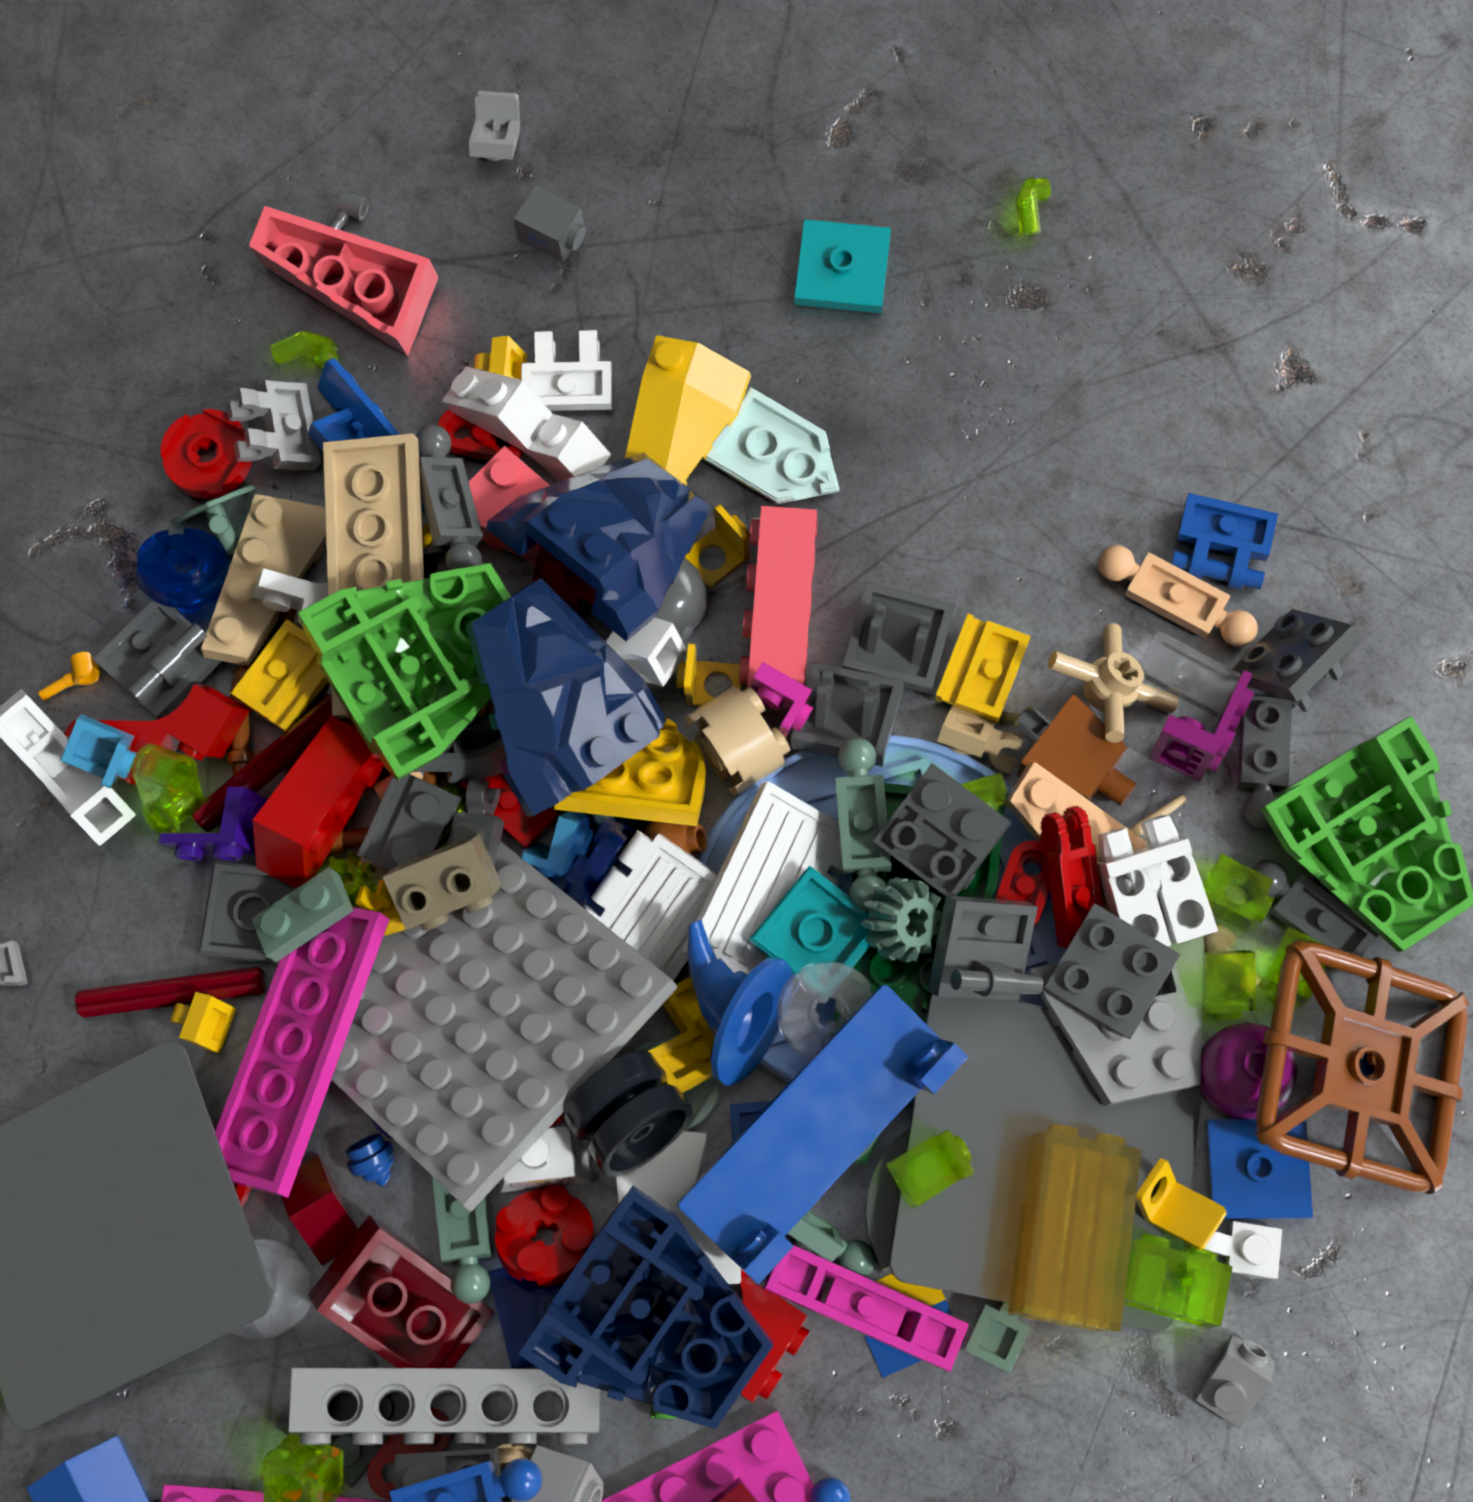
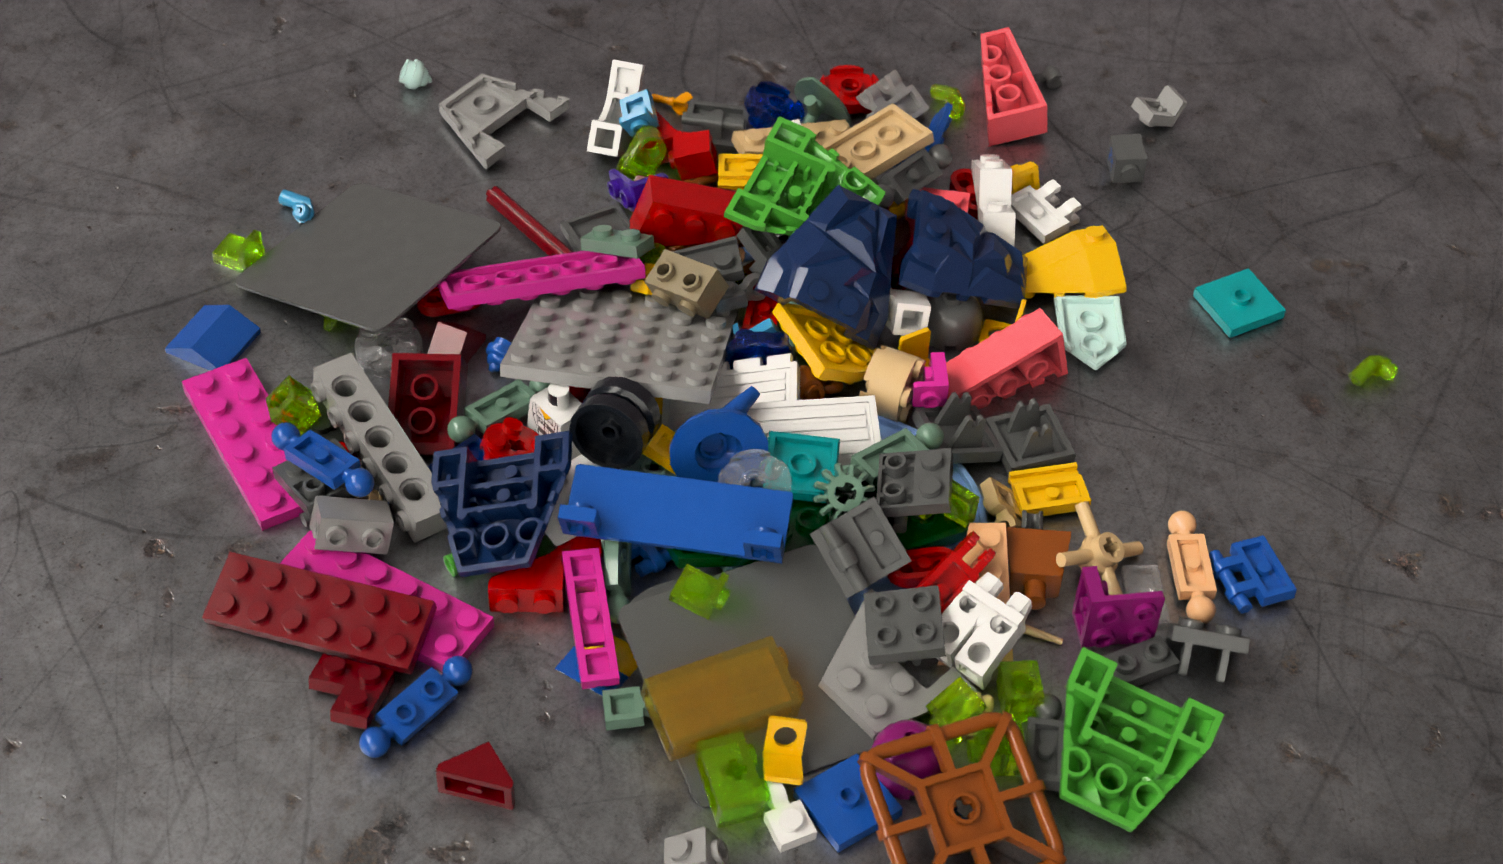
camera: 50 degrees right, 25 degrees down
yellow tile [170,992,236,1054] -> none

